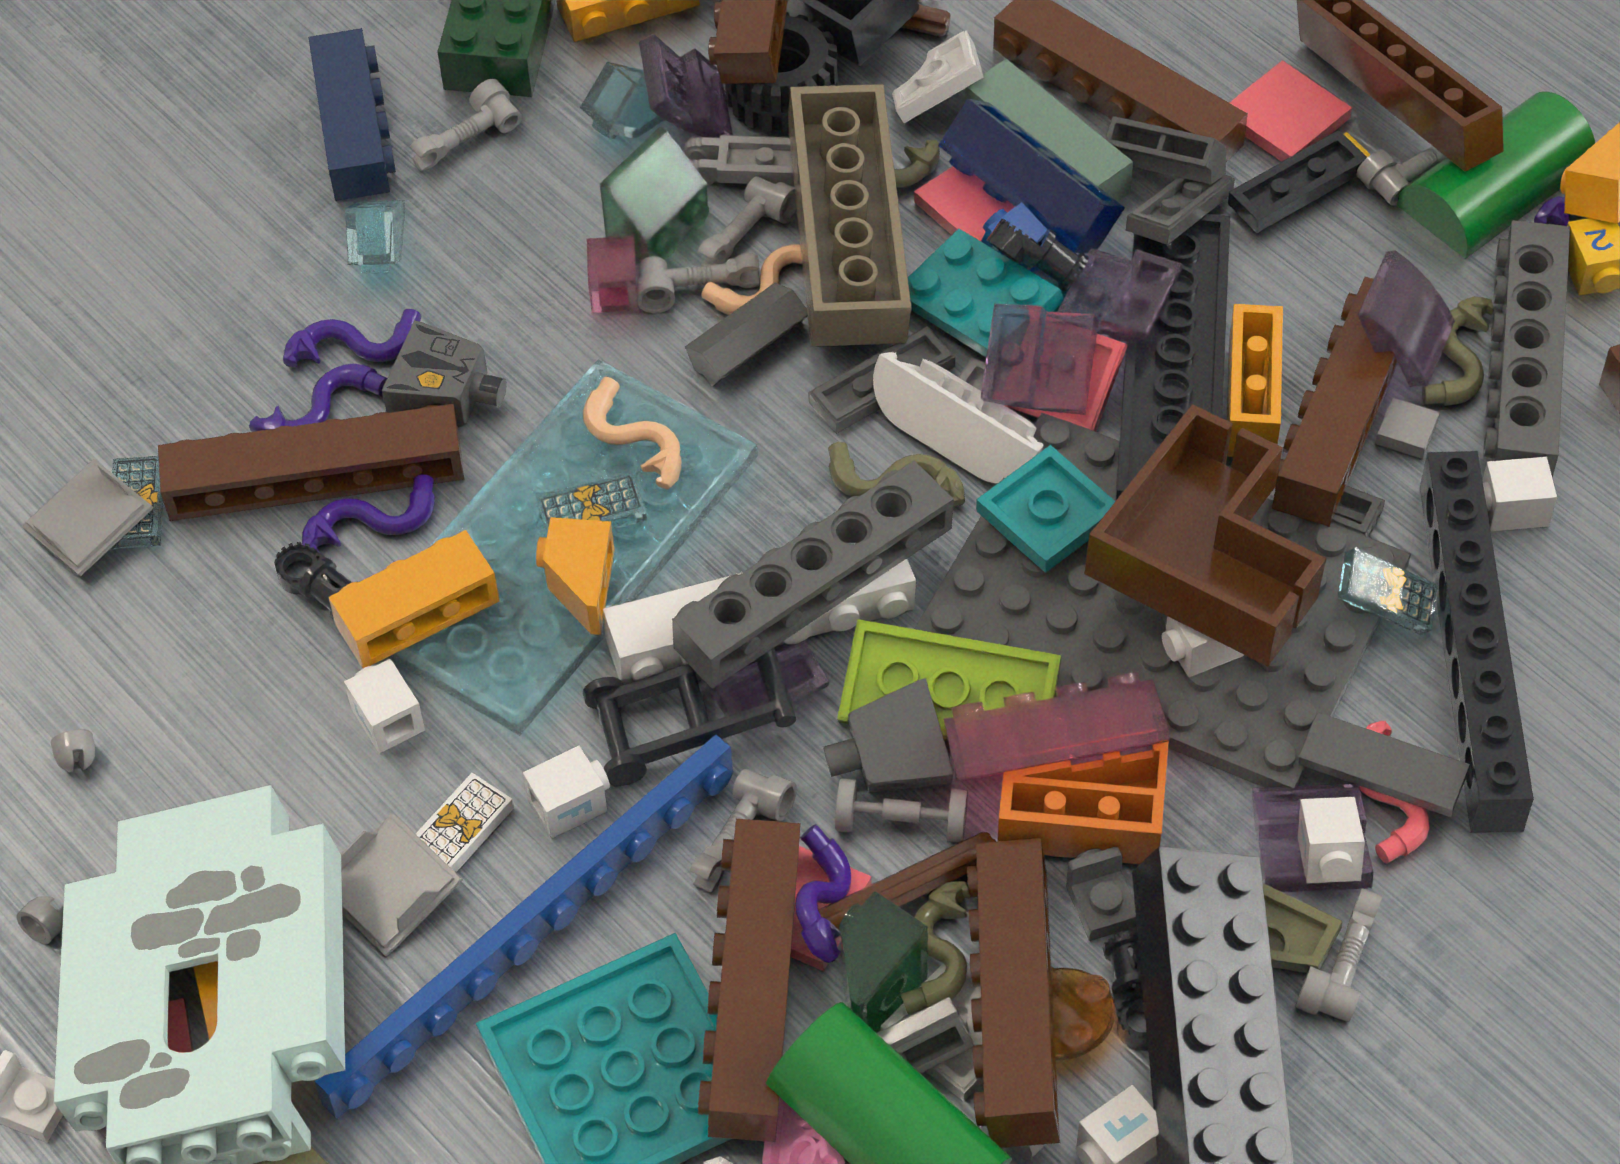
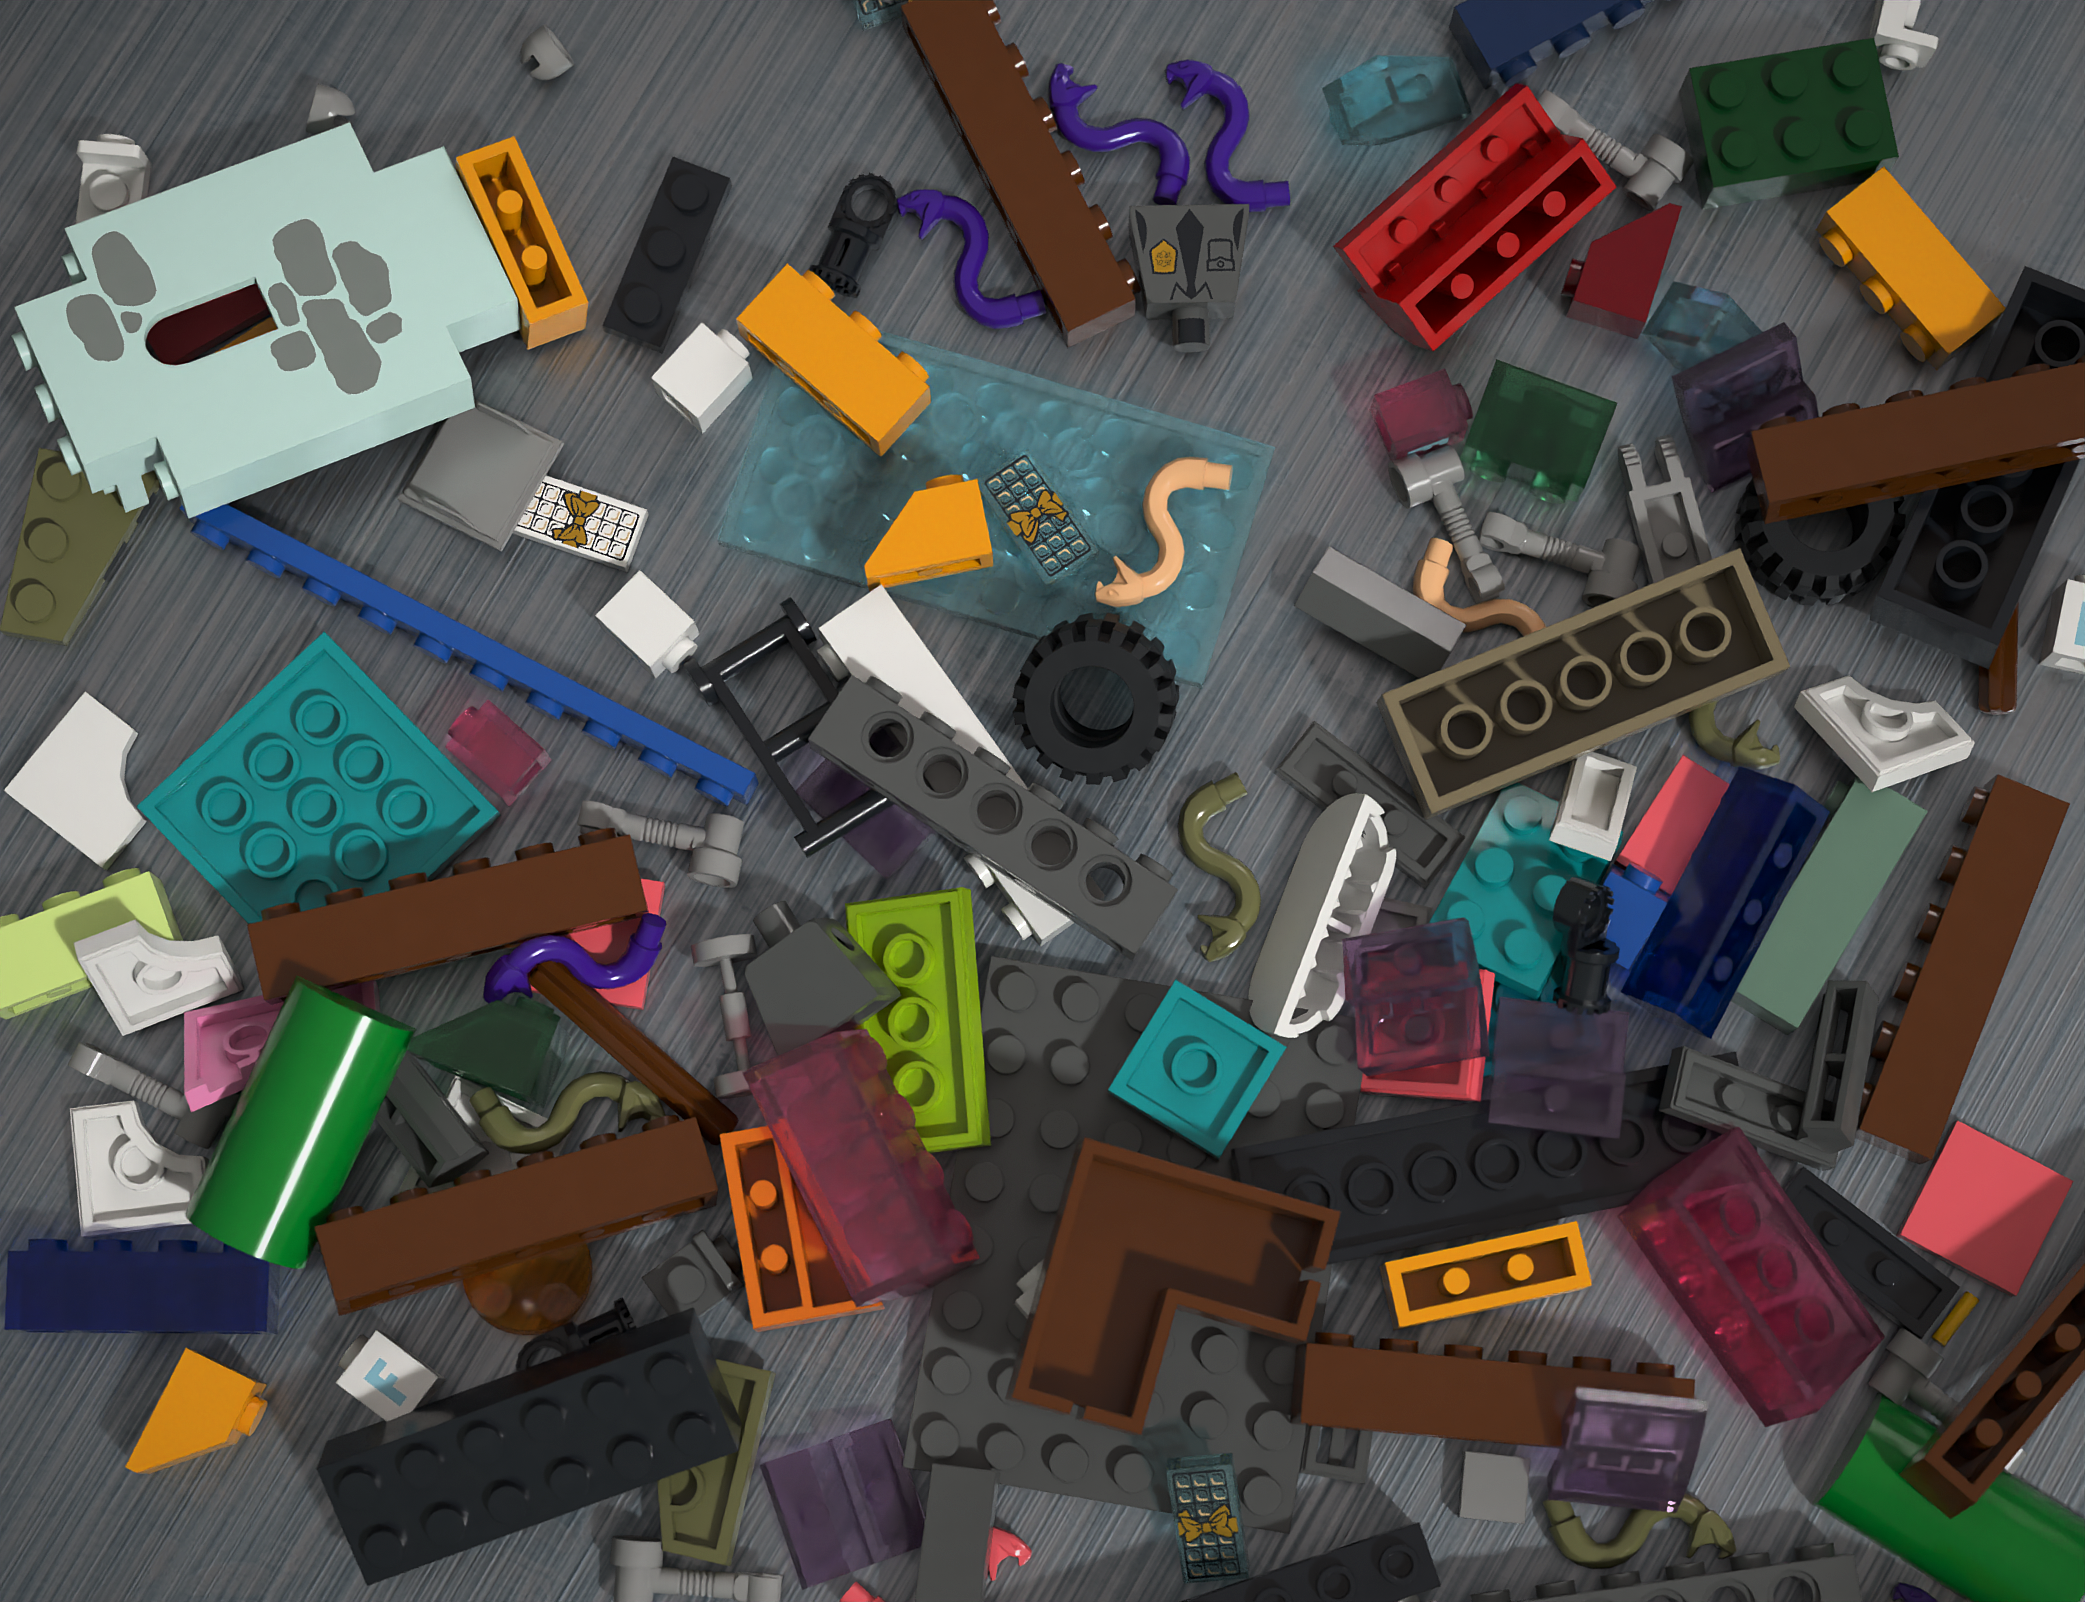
camera: 70 degrees right, 25 degrees up
white brick [1298,797,1365,883] -> none
none -> clear pink brick [445,700,551,807]
none -> light orange brick [455,136,589,350]
none -> black plate [602,157,732,354]
none -> black tyre [1013,613,1179,785]
none -> red brick [1333,83,1617,351]
none -> white tile [1549,752,1637,861]
none -> dark red slope [1561,203,1682,339]
none -> clear pink slope [1618,1126,1885,1427]

